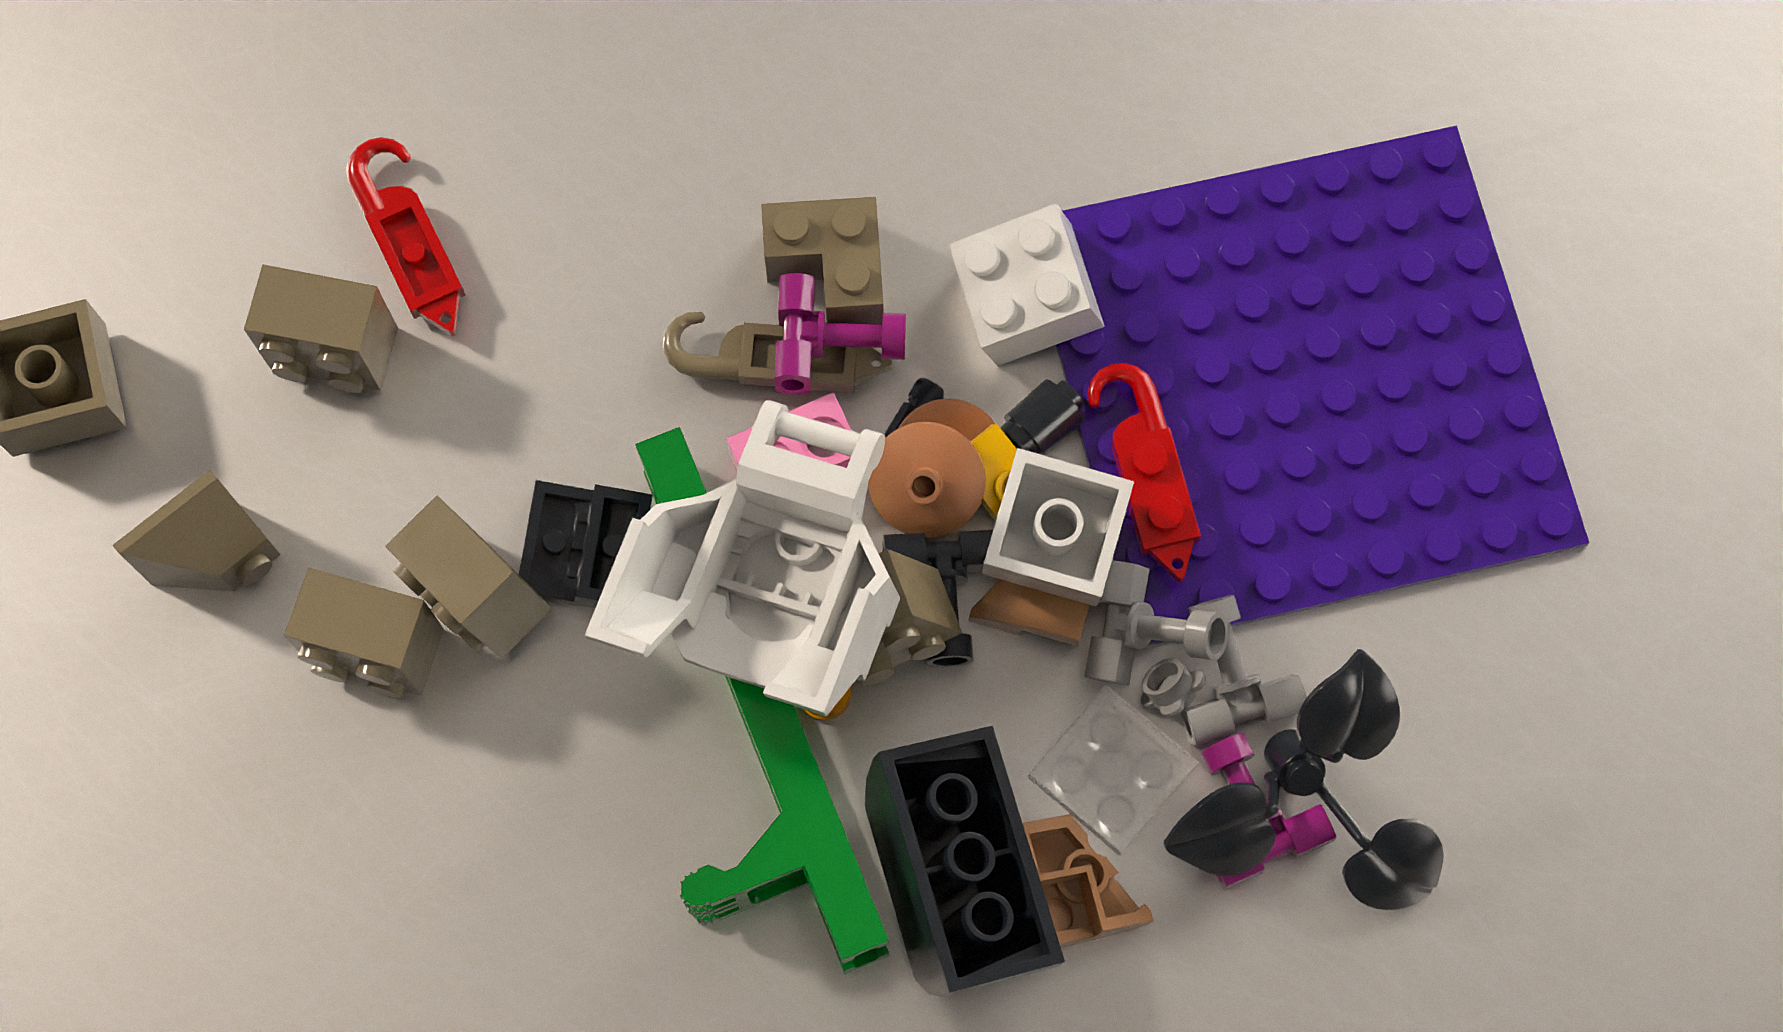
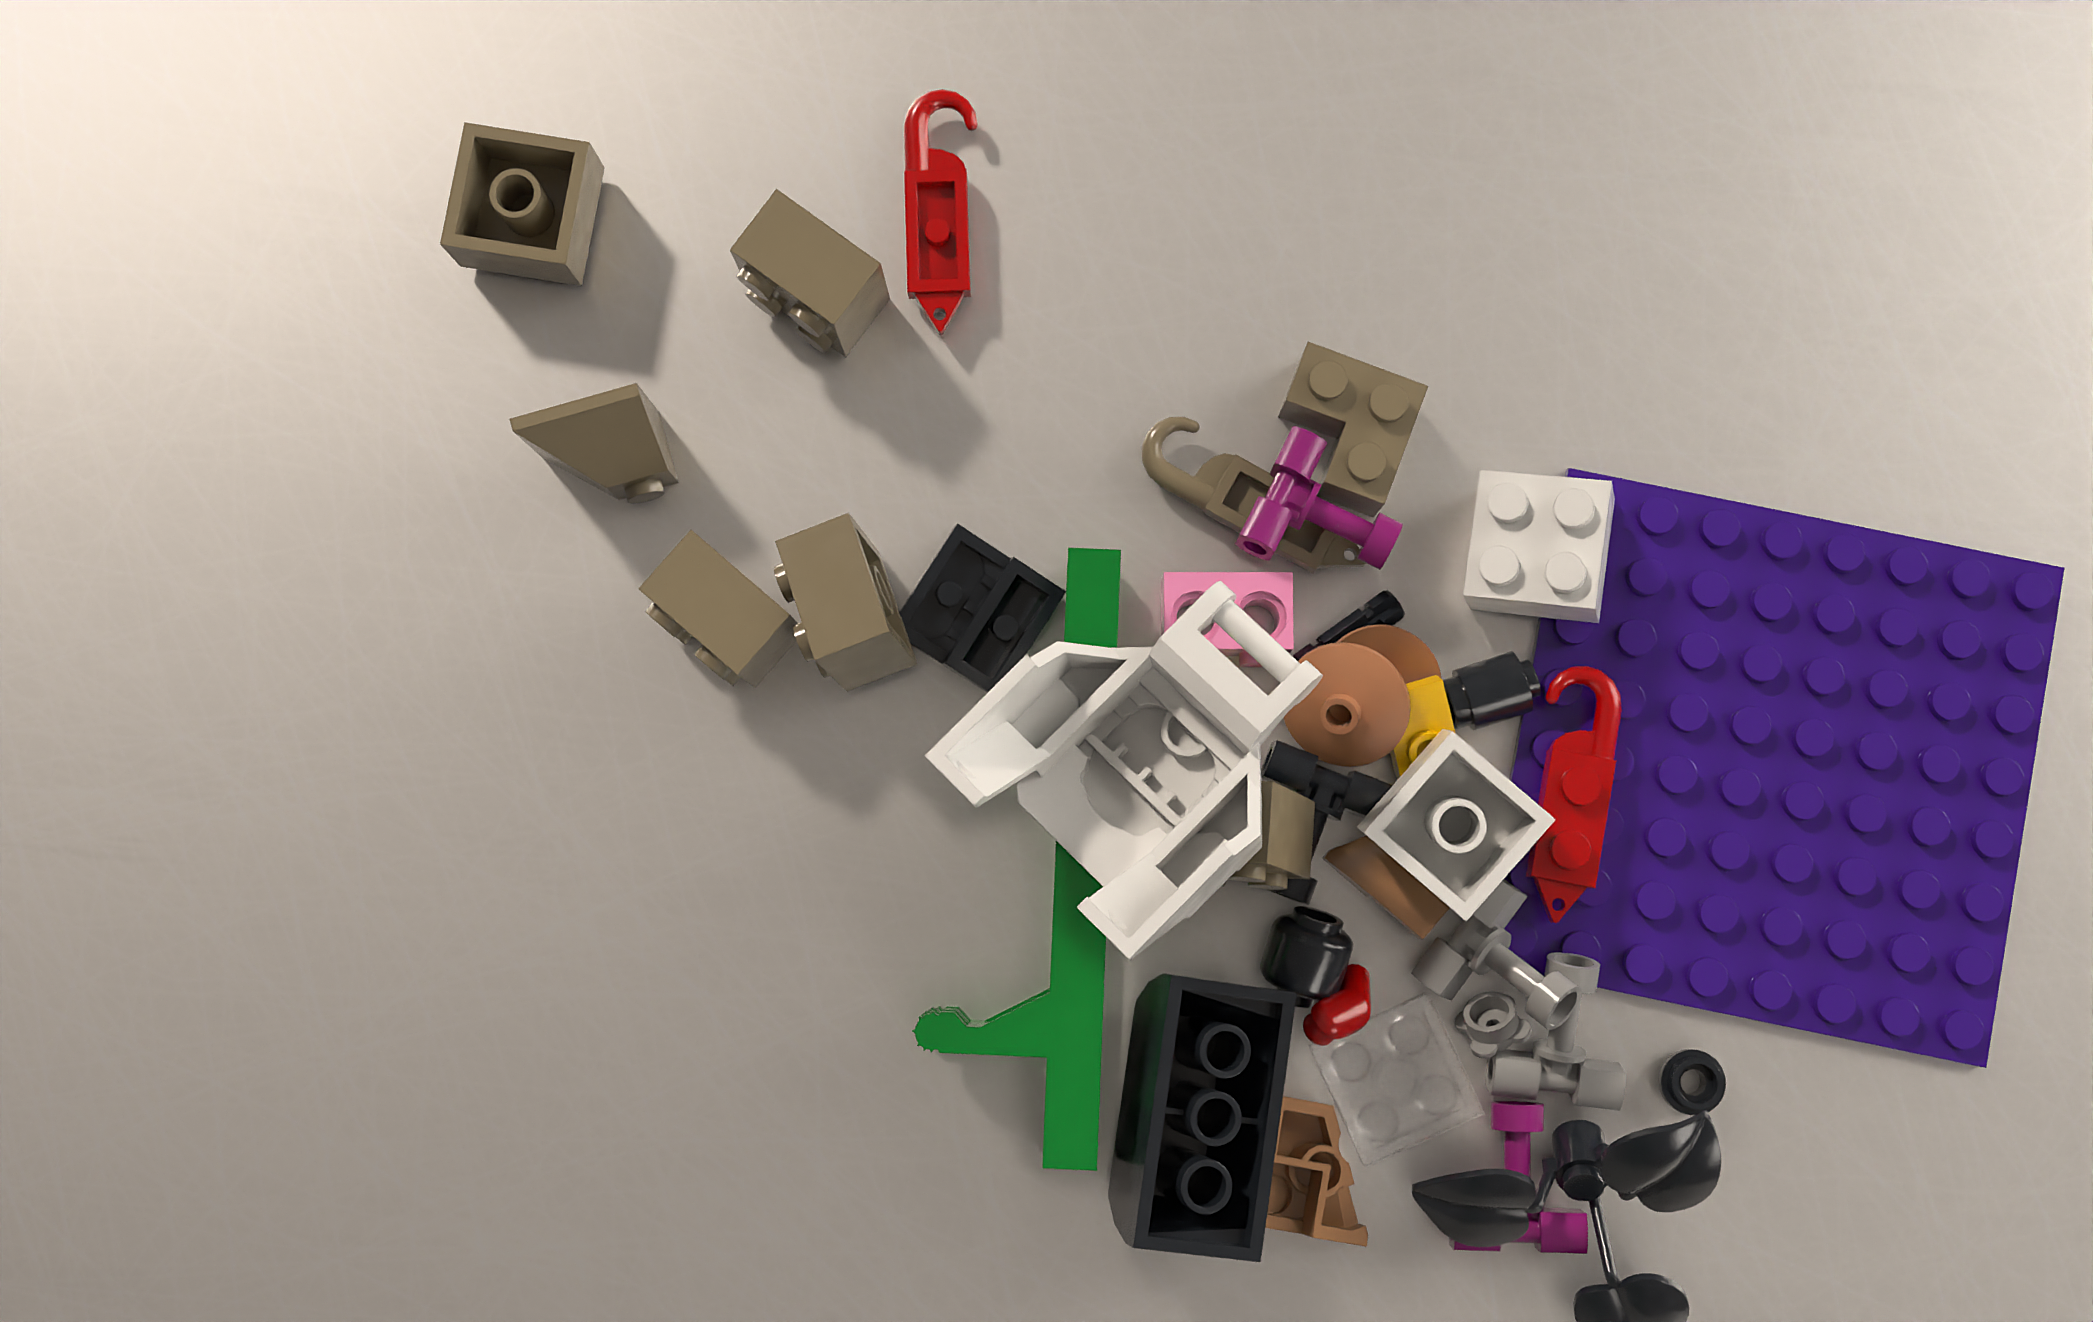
camera: 25 degrees right, 10 degrees up
none -> black head [1260,906,1353,1008]
none -> red arm [1302,964,1371,1046]
none -> black plate [1658,1049,1726,1115]

